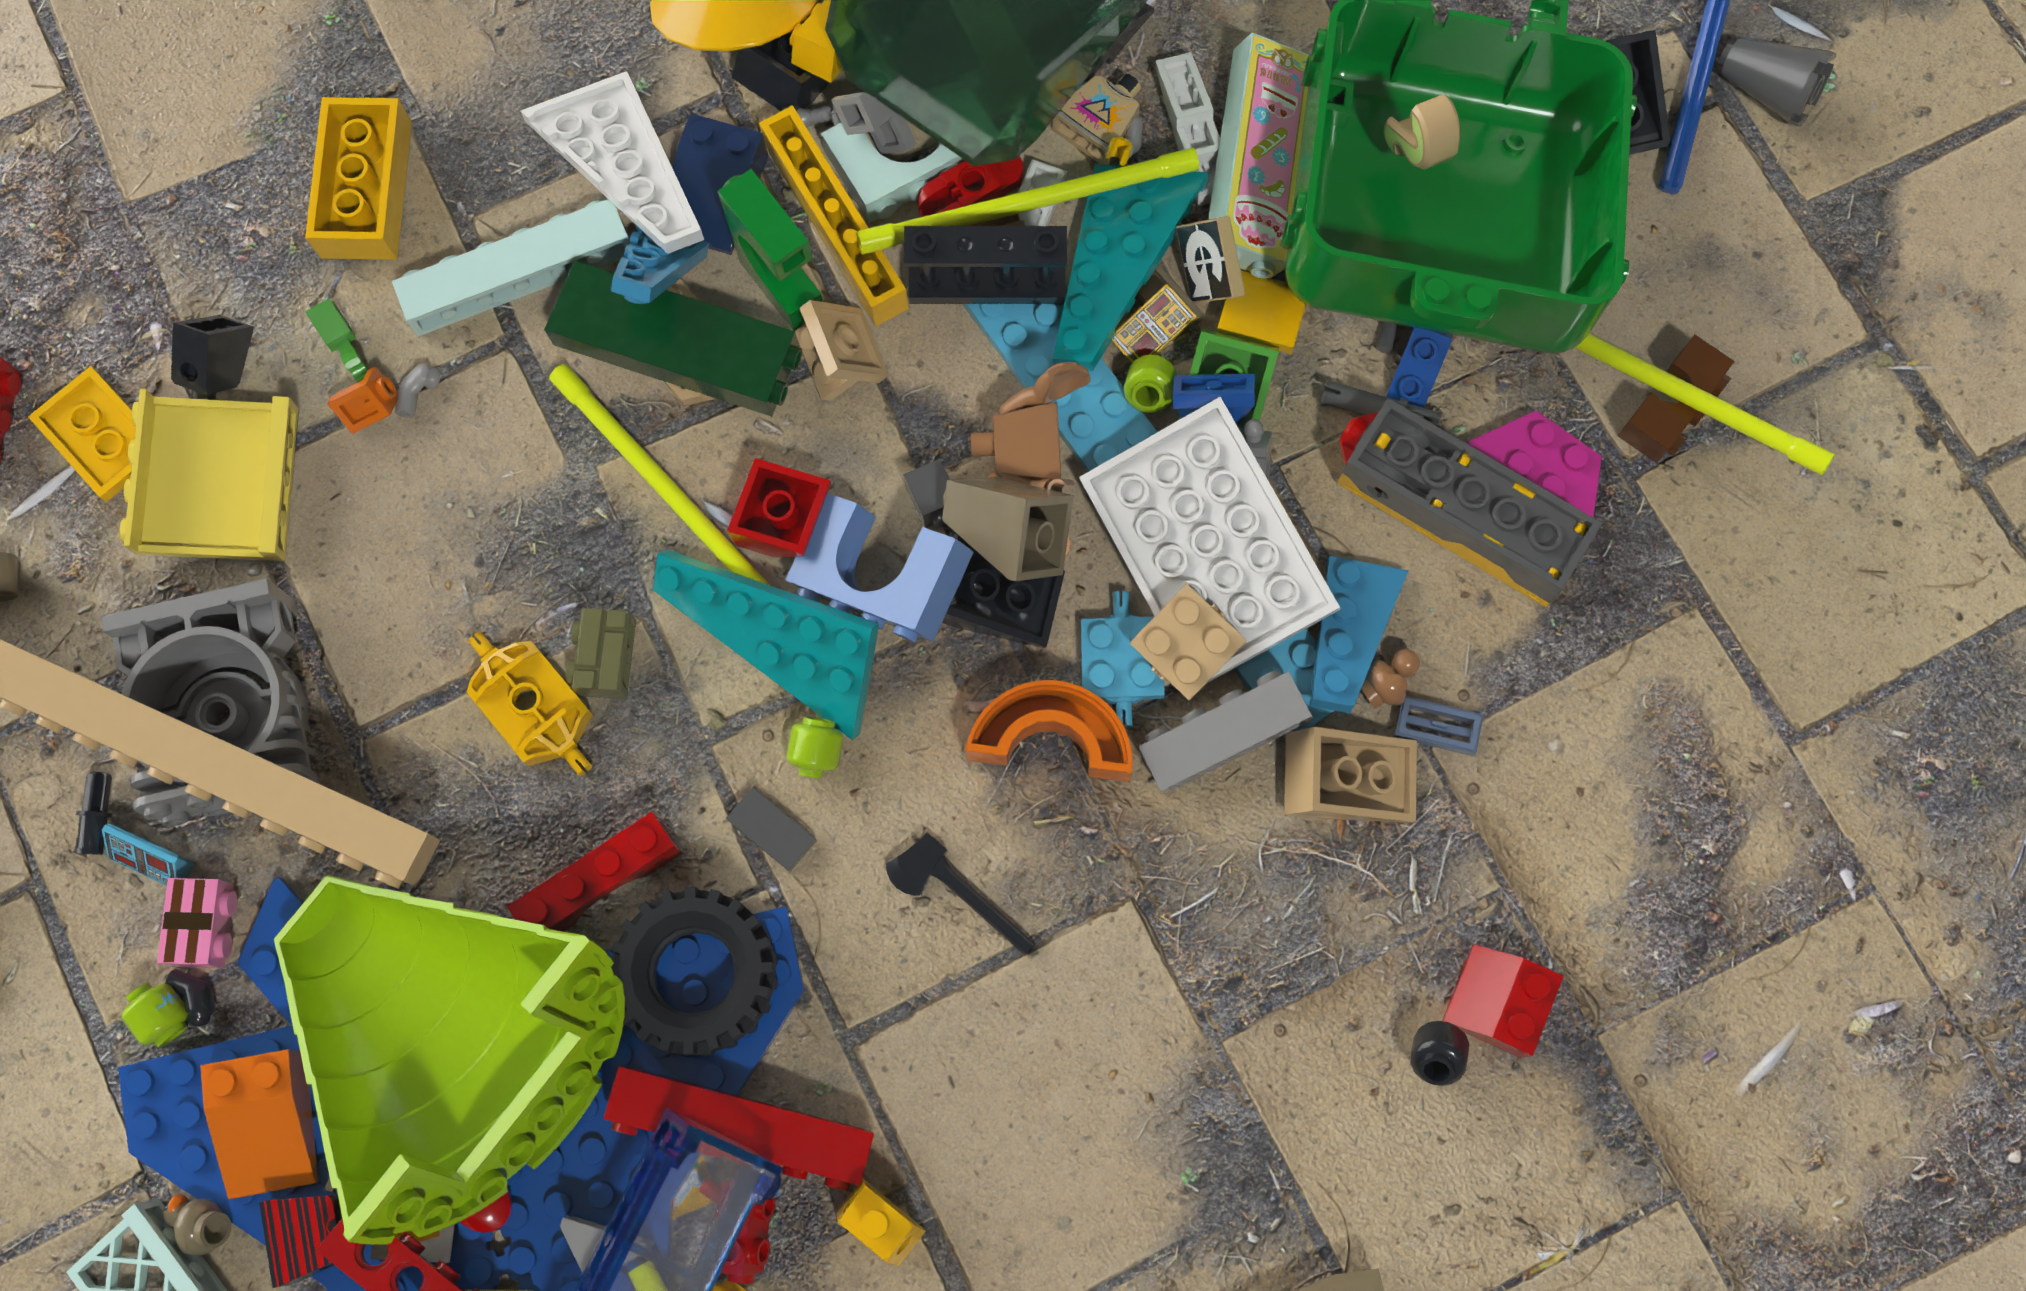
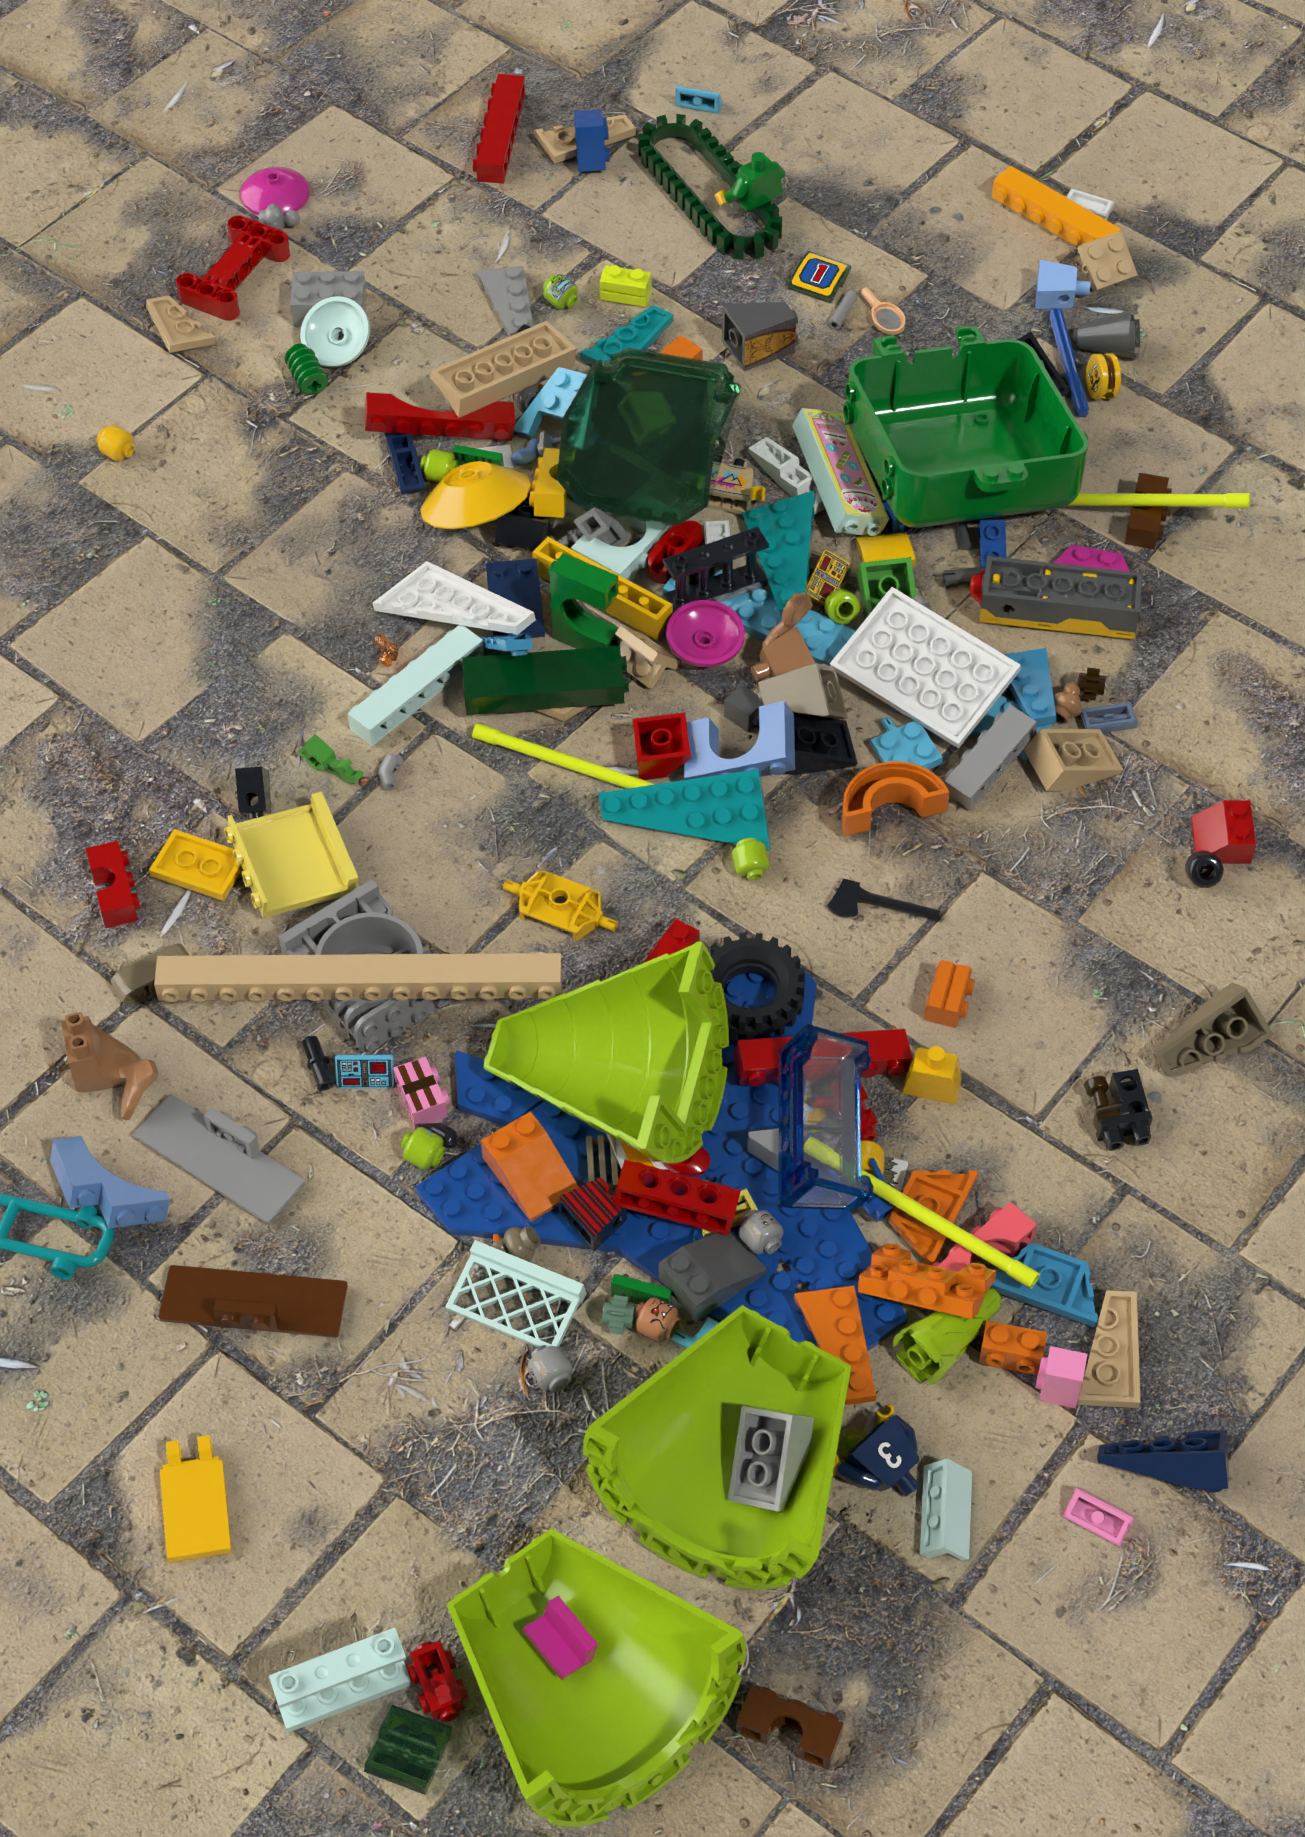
camera: 25 degrees left, 20 degrees down
yellow brick [305,97,412,260] -> none
orange bracket [327,366,398,434] -> none
olive brick [566,608,636,699] -> none
dark grey tile [726,787,817,872] -> none
neon yellow piece [856,147,1199,255] -> none
tan plate [1130,583,1247,701] -> none
blue tile [1173,374,1255,426] -> none
tile [1176,216,1245,303] -> none
tan animal [1384,94,1461,170] -> none
none -> clear orange arm [374,633,399,667]
none -> dark pink dish [666,600,745,667]
none -> orange brick [924,960,975,1028]
none -> dark brown gear [1078,667,1106,701]
none -> yellow head [1086,353,1121,400]

